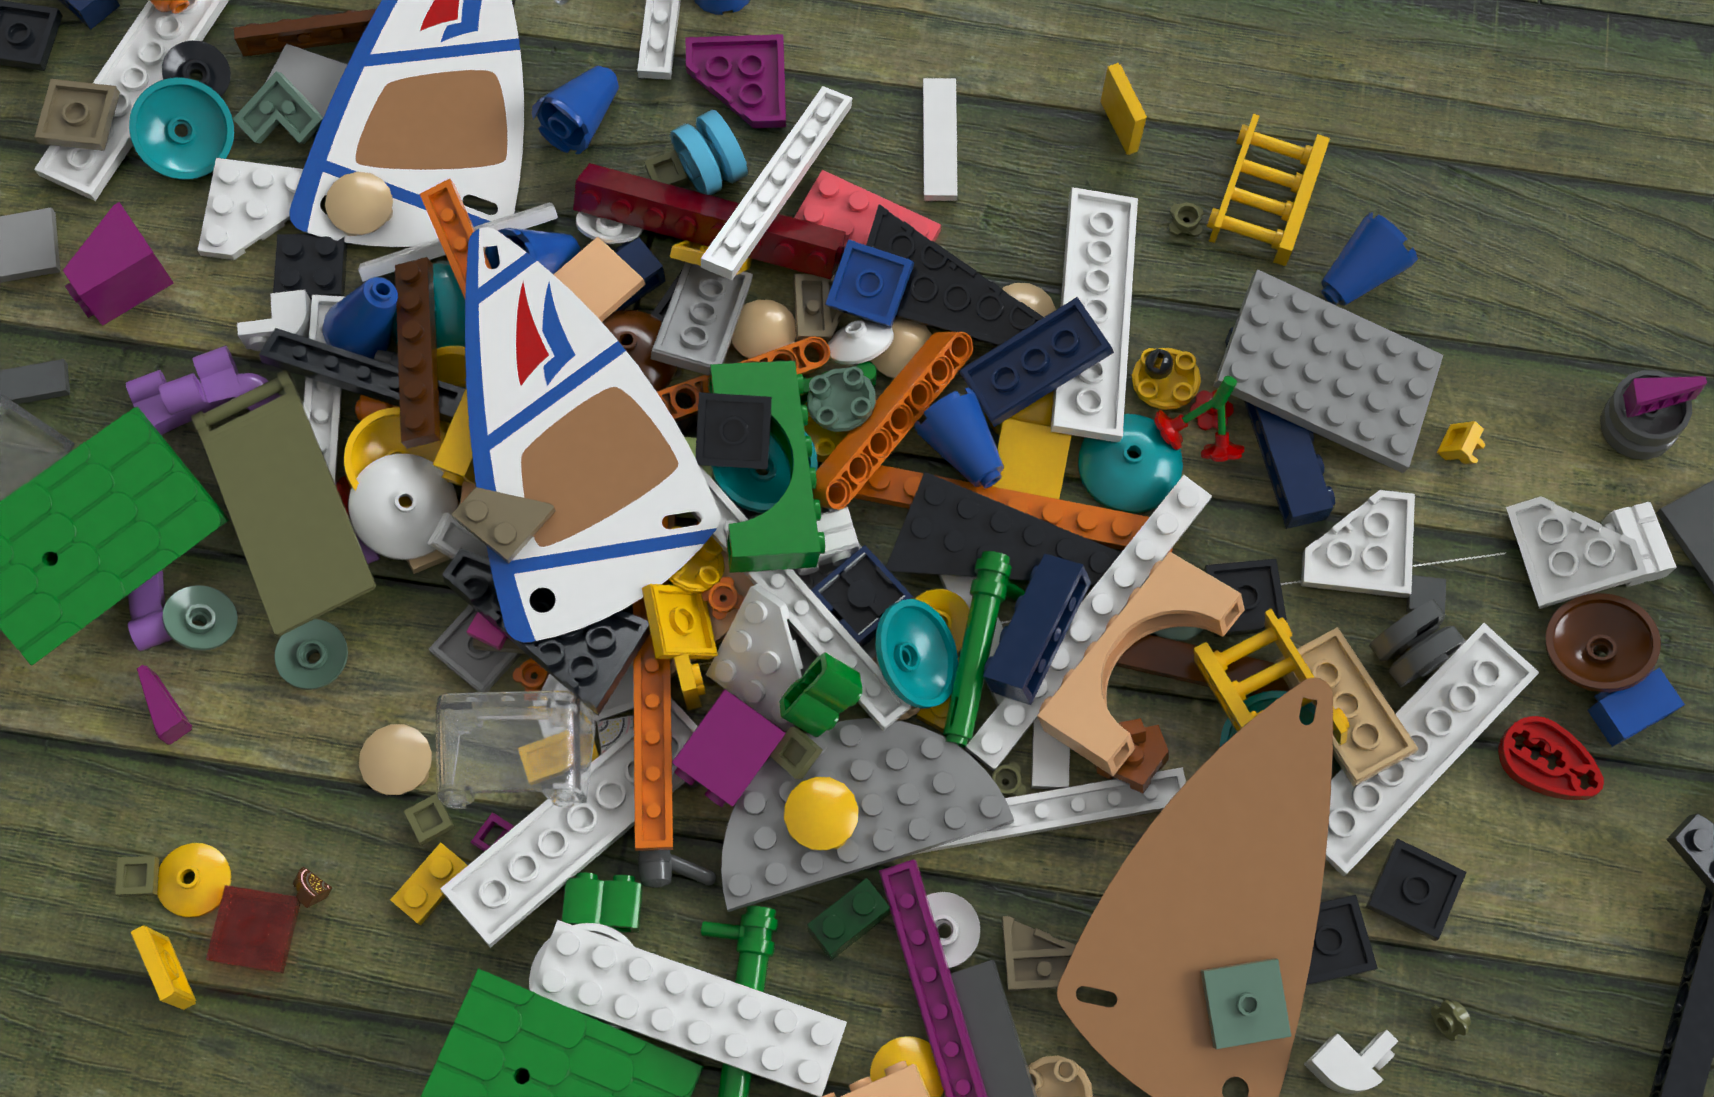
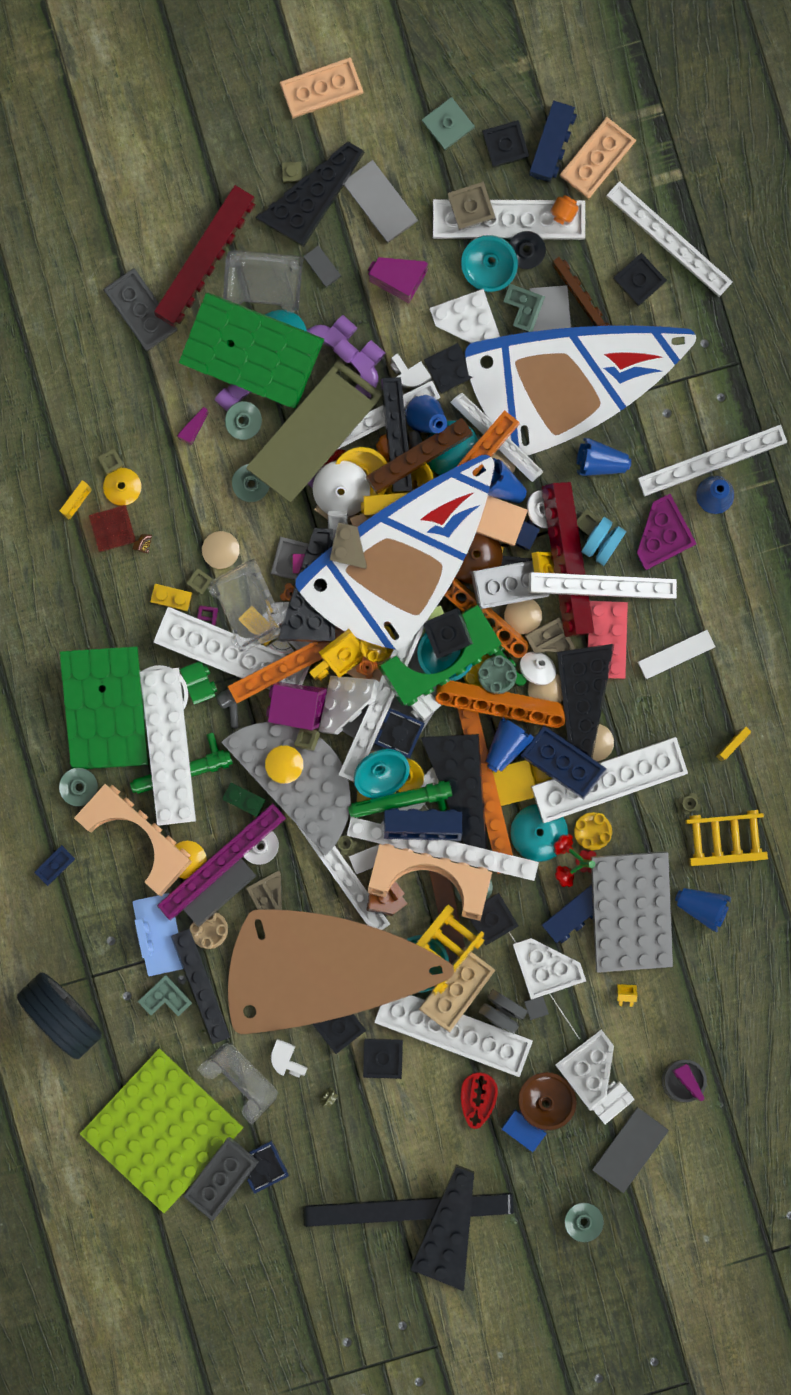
camera: 65 degrees right, 15 degrees up
tan dish [325,172,393,236] -> none
green brick [779,652,862,737] -> none
blue plate [825,239,914,328] -> none
black hinge [1145,349,1173,379] -> none
sand green plate [1200,958,1291,1049] -> none

